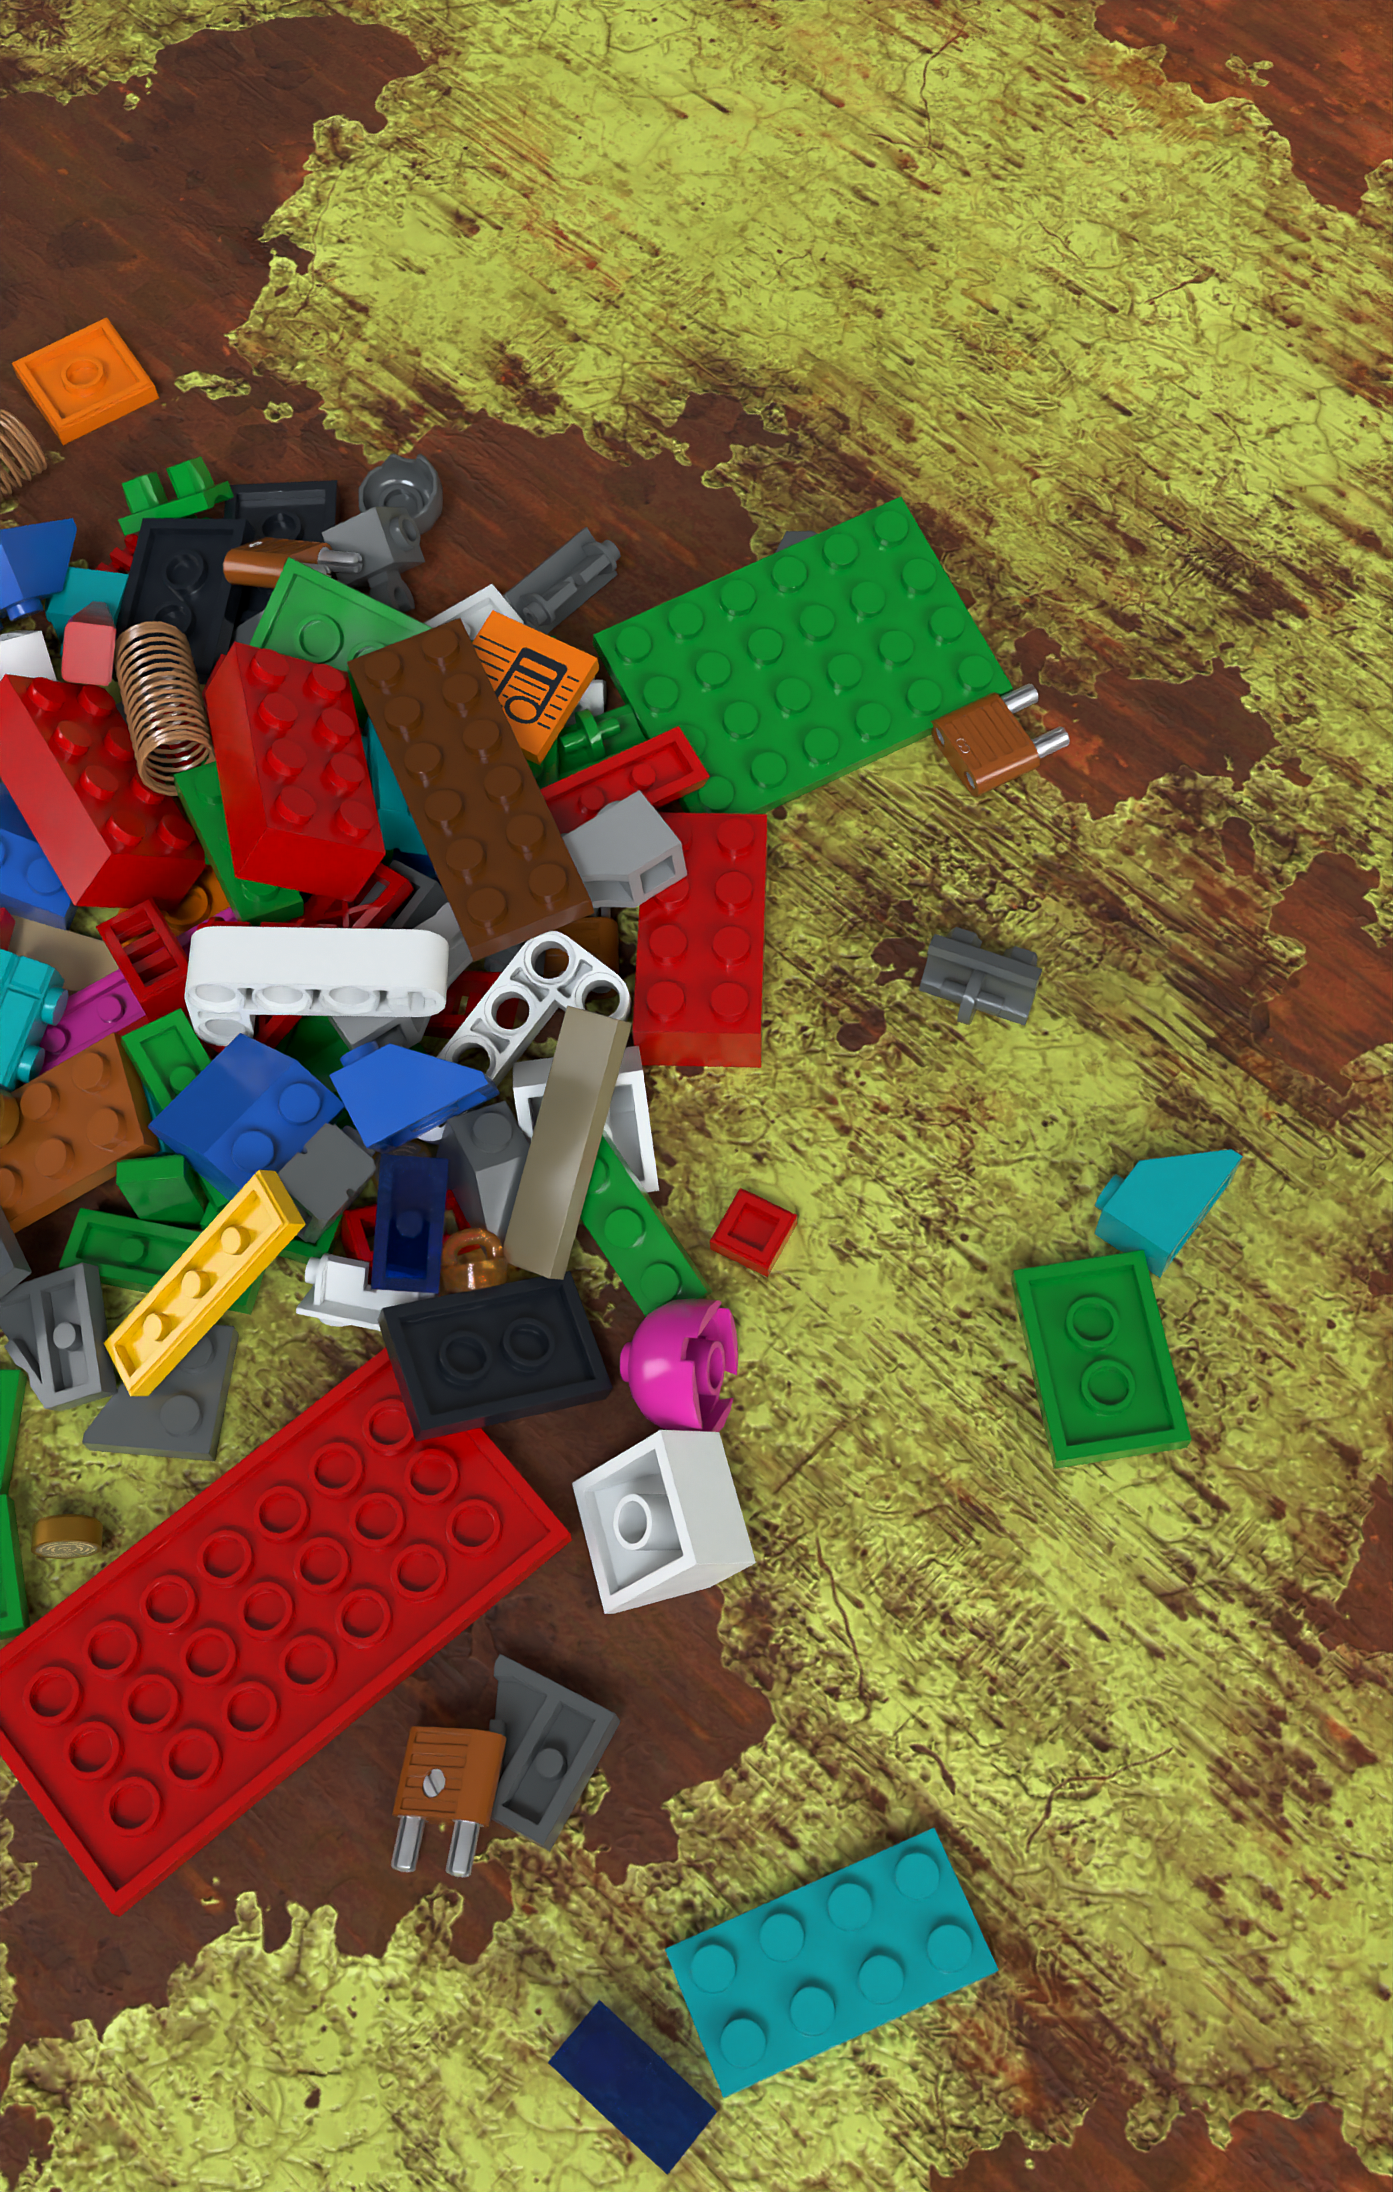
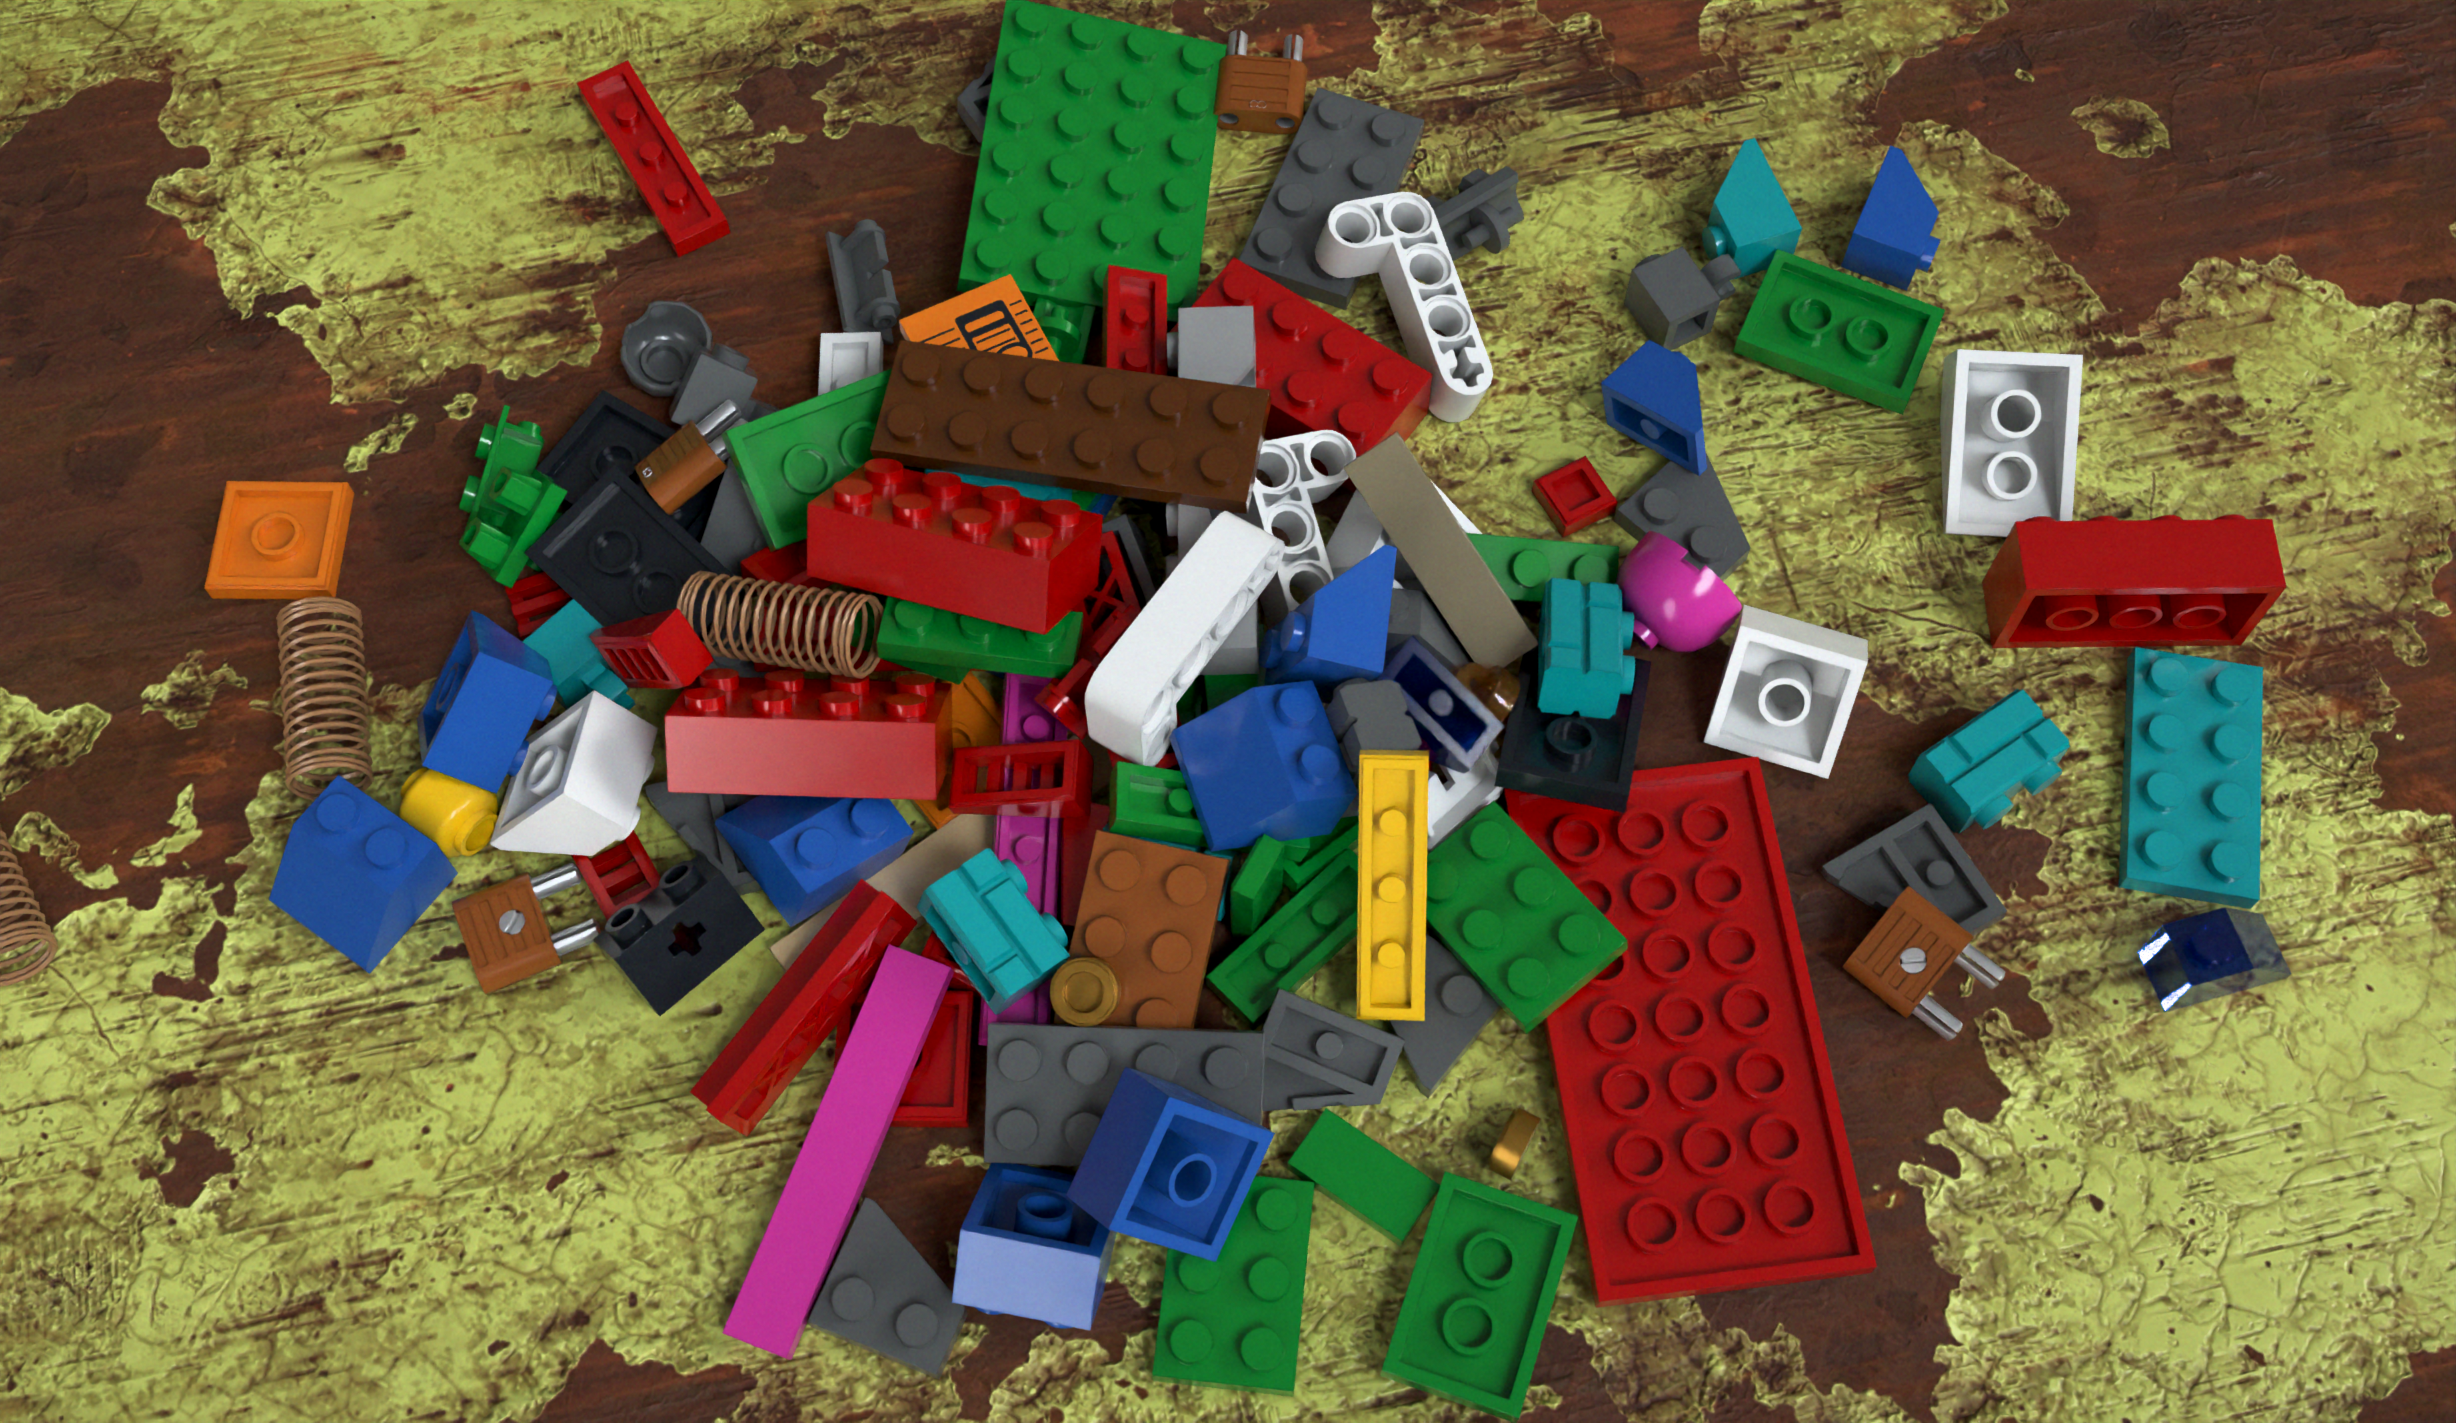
camera: 60 degrees left, 0 degrees up
none -> green hinge [458,405,545,532]
none -> red plate [577,60,731,257]
none -> dark grey plate [1238,87,1424,310]
none -> white beam [1315,192,1493,422]
none -> green plate [1426,800,1628,1034]
none -> teal brick [1538,578,1635,719]
none -> blue slope [1601,340,1707,476]
none -> dark grey wing [1614,451,1751,581]
none -> dark grey brick [1624,246,1741,351]
none -> blue slope [1841,145,1941,291]
none -> teal brick [1908,689,2070,834]
none -> white slope [1940,349,2083,537]
none -> red brick [1982,514,2286,648]

